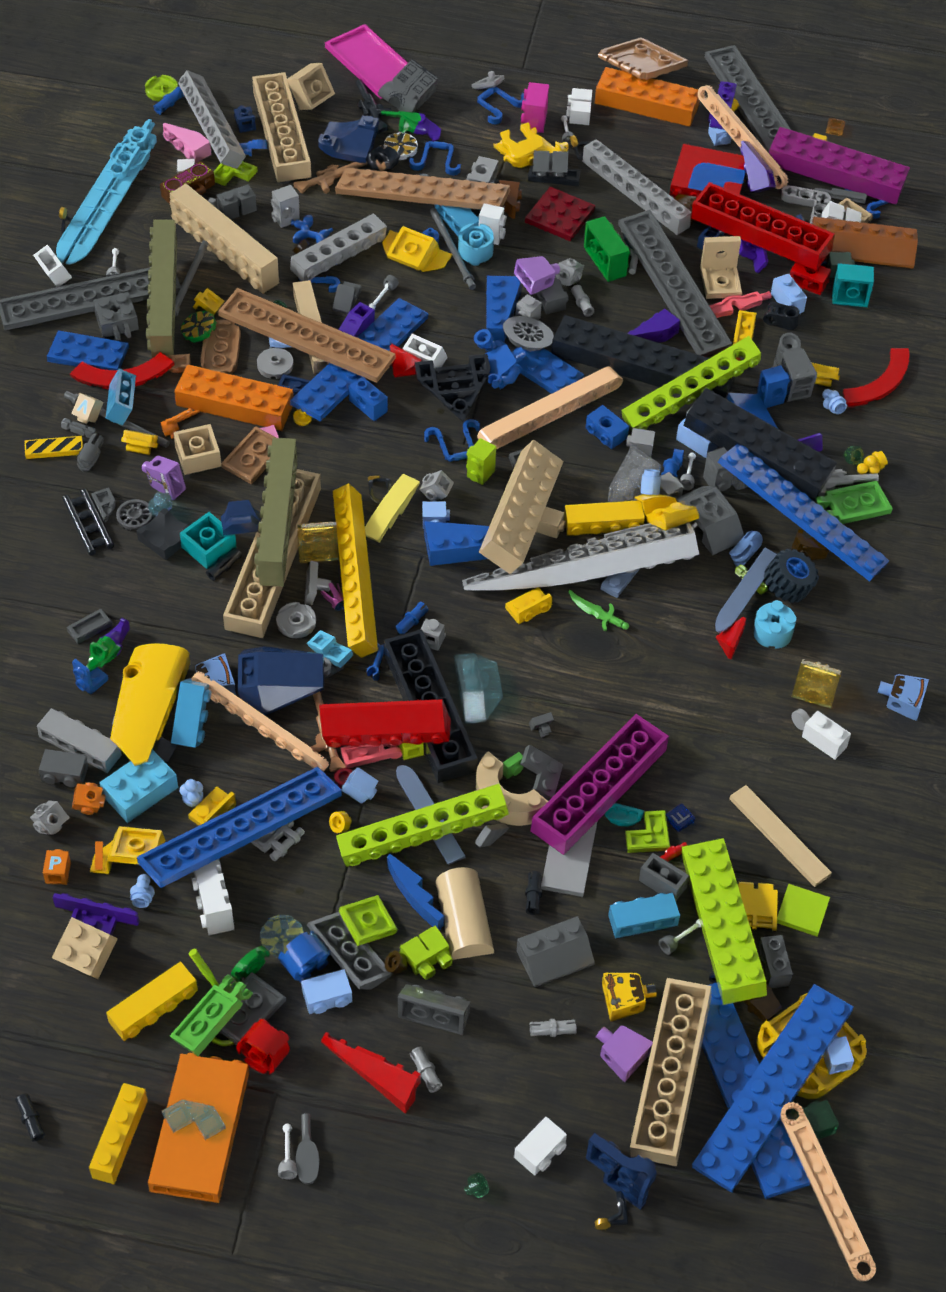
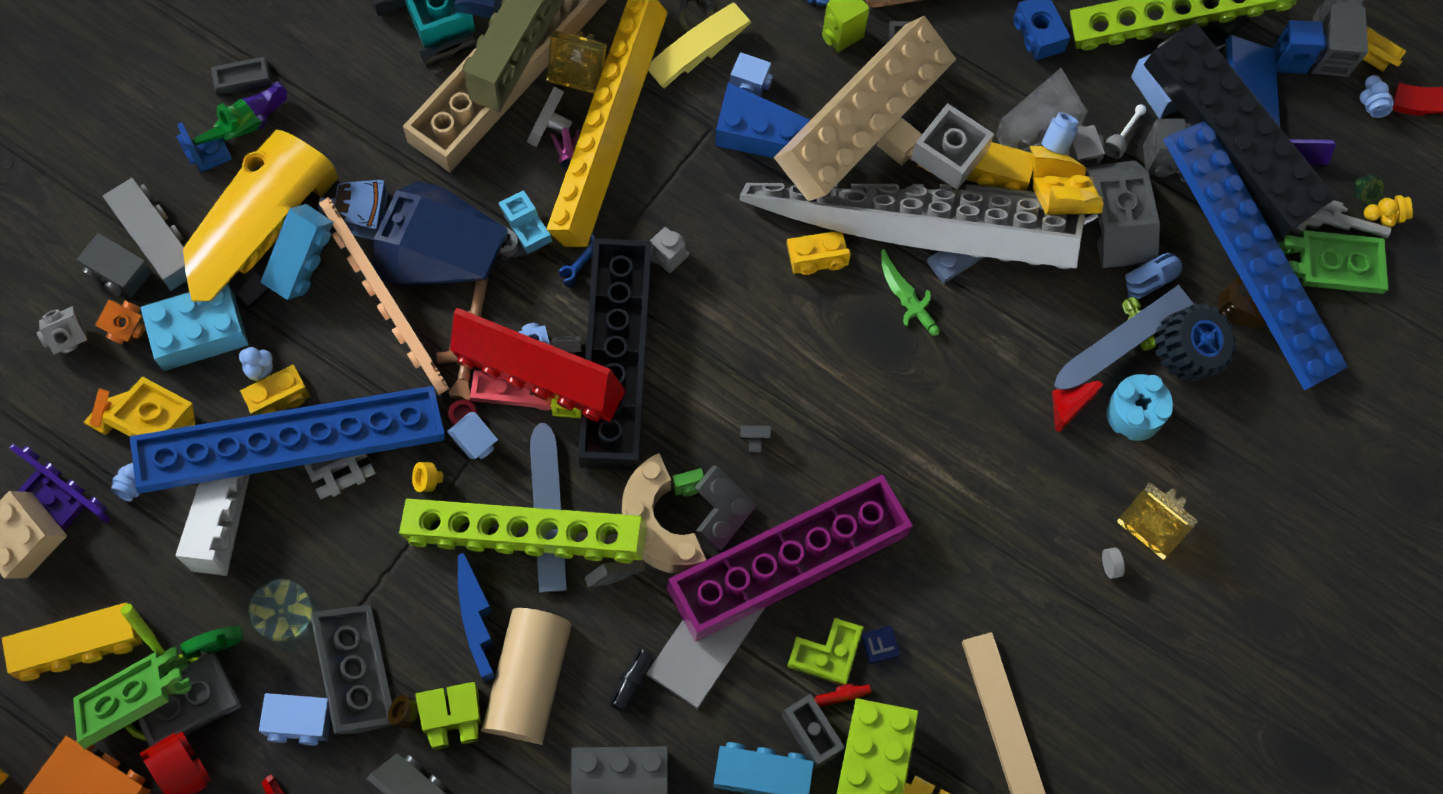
camera: 20 degrees right, 15 degrees up
orange brick [43,849,71,885] -> none
light grey plate [276,602,316,638] -> none
blue brick [278,931,330,983] -> none
lime tile [339,895,398,946] -> none
blue axle [396,602,429,634] -> none
light grey brick [419,470,454,502] -> none
clear light blue wedge [454,653,503,724] -> none
teal tile [605,803,644,827] -> none
light grey brick [626,428,655,458] -> none
blue connector [661,449,684,478] -> none
white brick [802,711,851,760] -> none
medium blue torso [878,674,929,720] -> none
none -> light grey brick [911,103,994,190]

